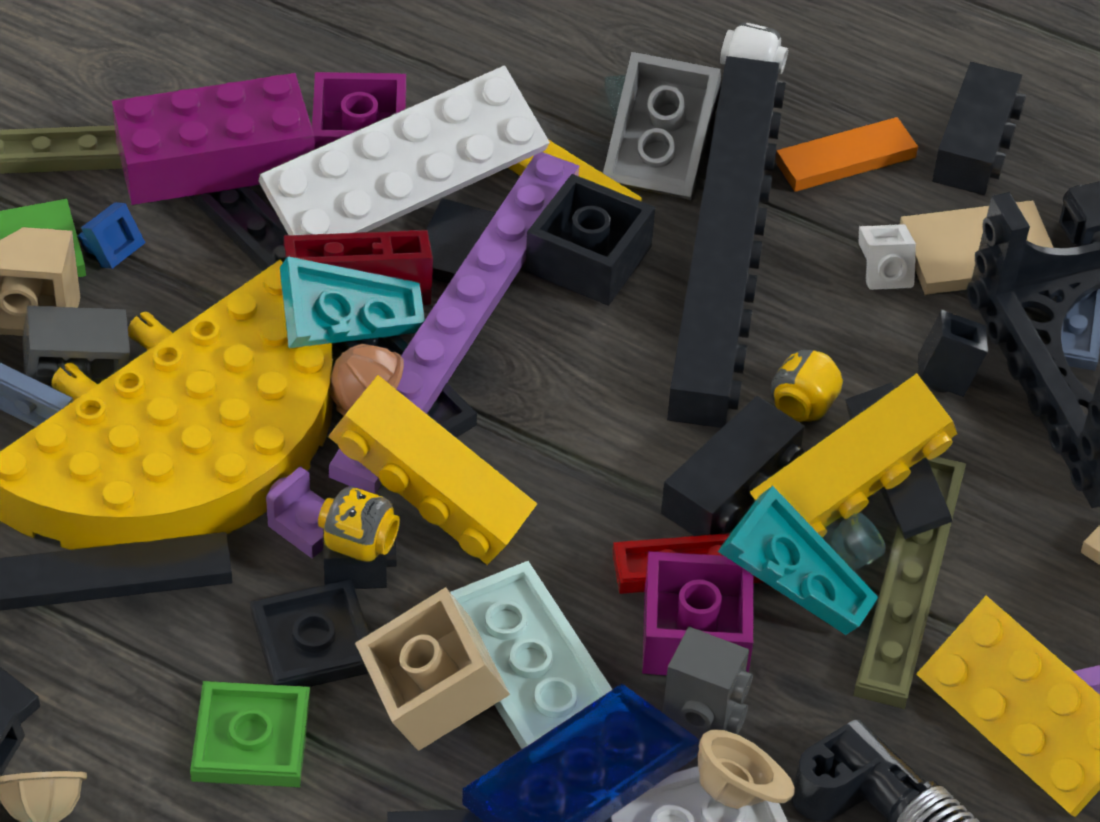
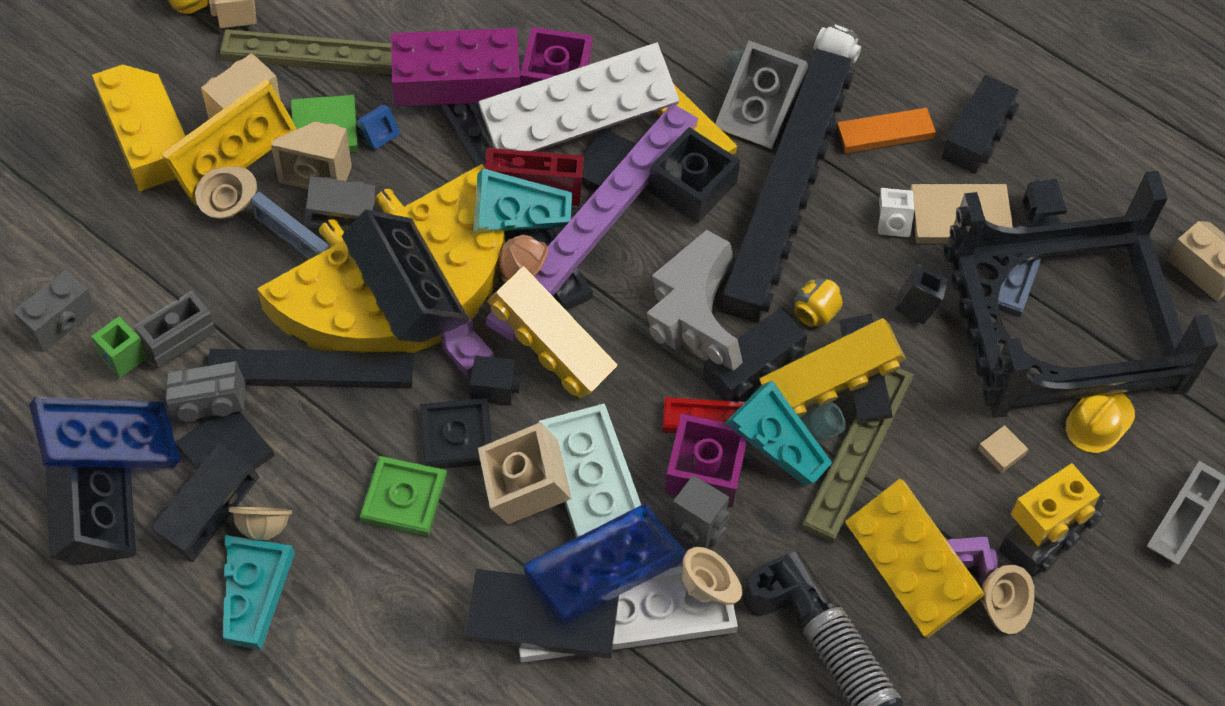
camera: 10 degrees right, 10 degrees up
yellow head [318,486,400,562] -> none
none -> black slope [341,209,470,343]
none -> light grey arch [647,230,743,371]

